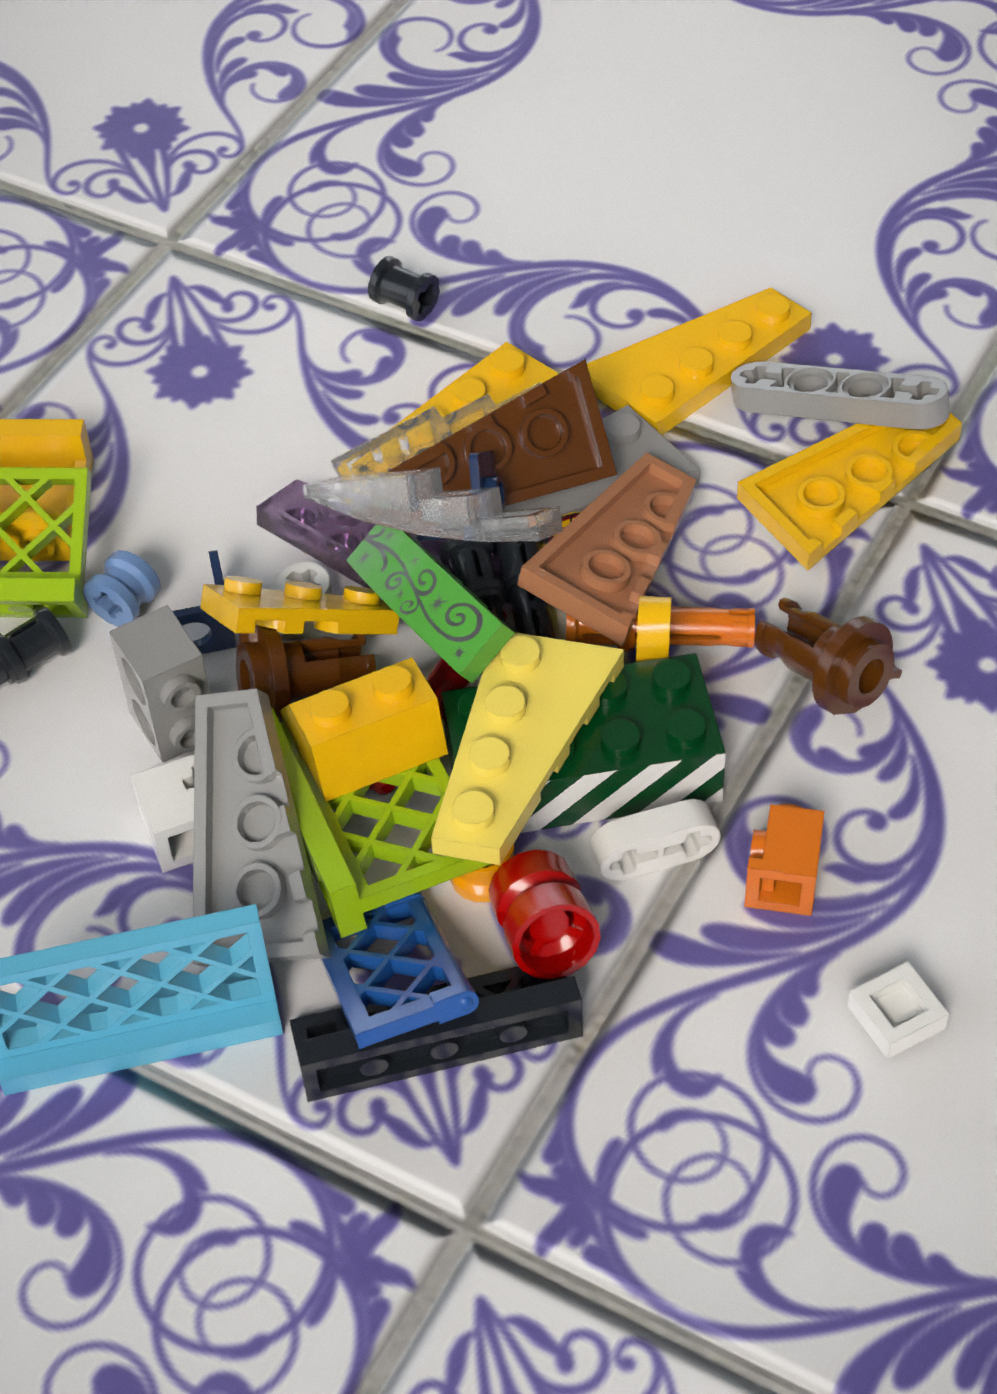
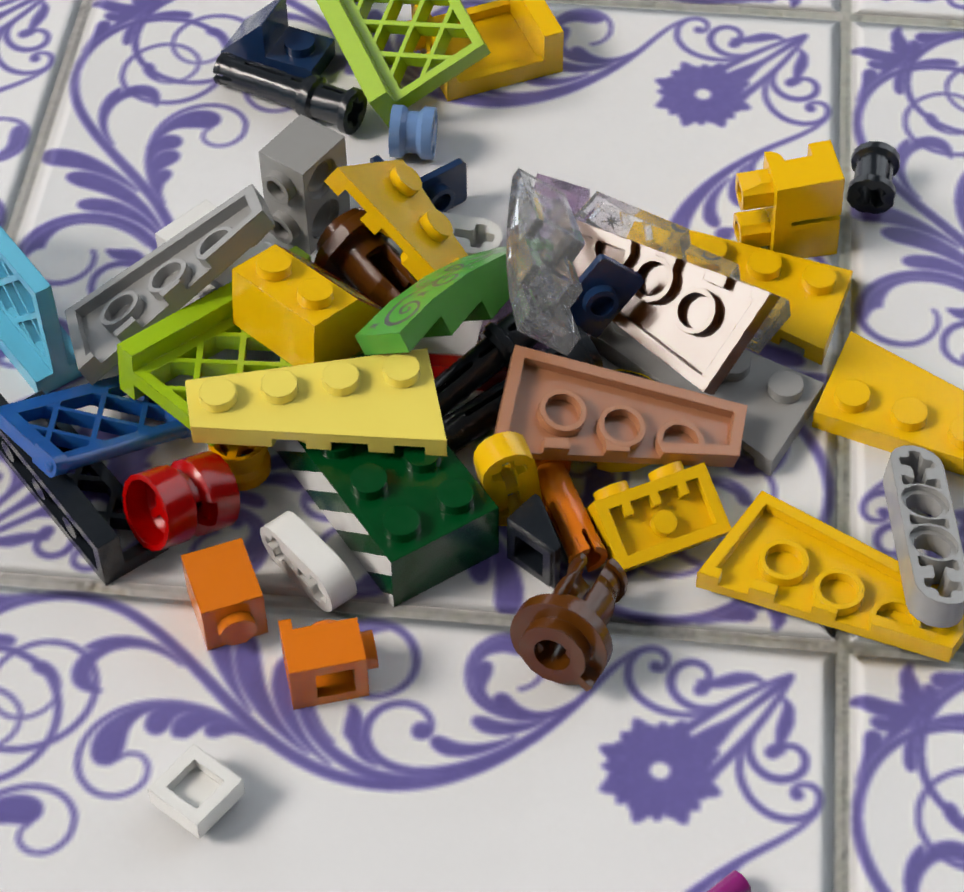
camera: 65 degrees right, 0 degrees up
none -> orange brick [181,538,268,650]
none -> black slope [507,494,561,589]
none -> yellow bracket [586,461,732,572]
none -> yellow hips [733,140,845,258]

